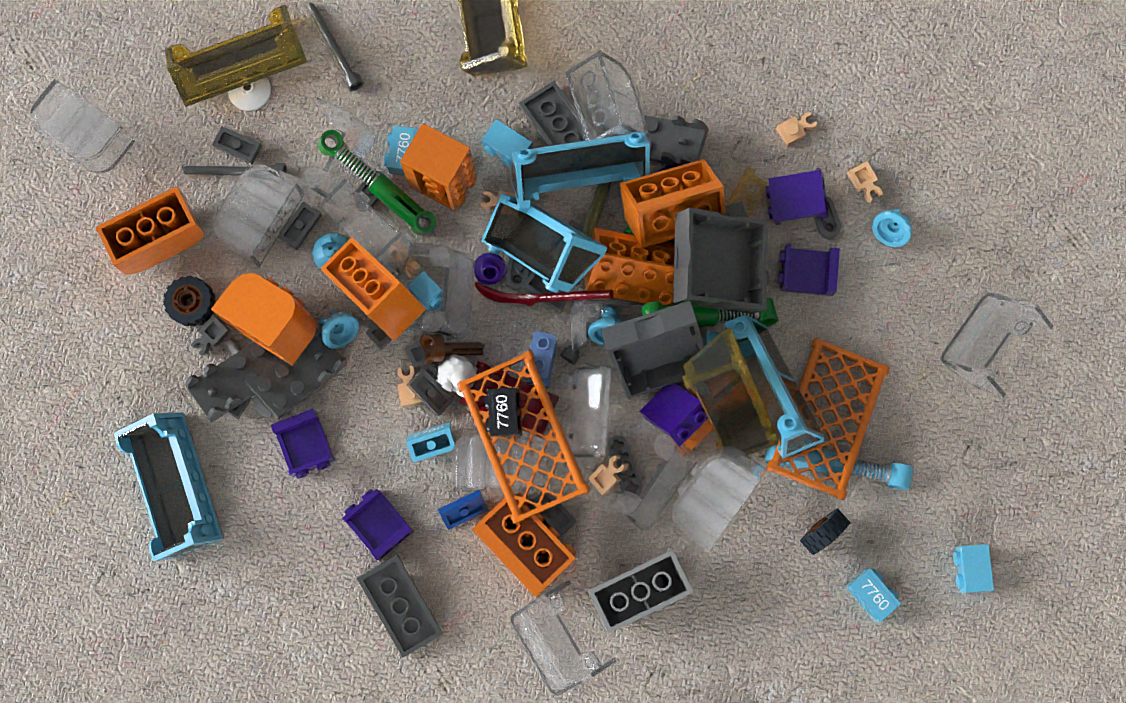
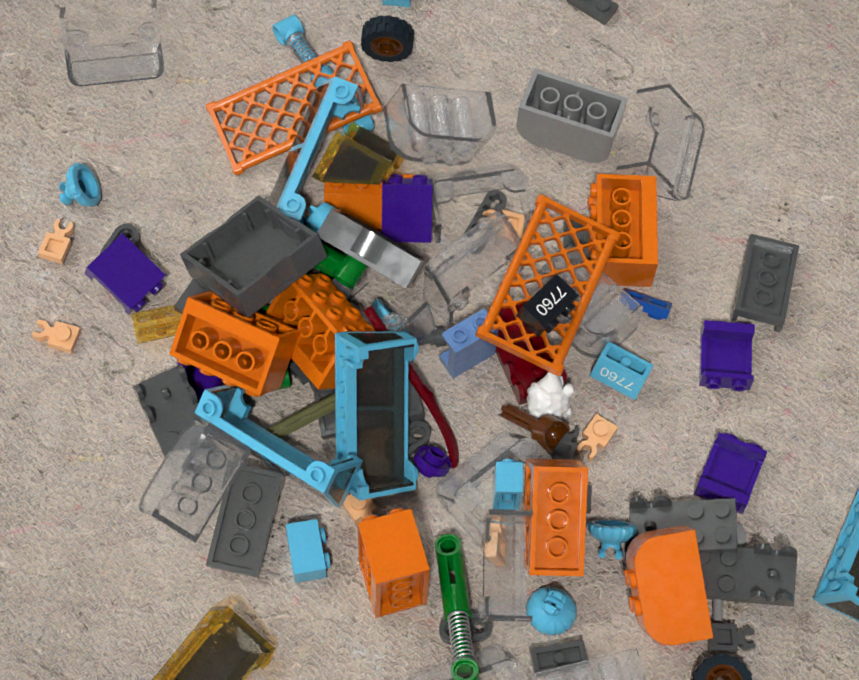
camera: 140 degrees left, 15 degrees down
medium azure brick [384,126,418,175] -> none
dark grey plate [407,369,454,416] -> none
dark purple panel [777,243,840,296] -> none

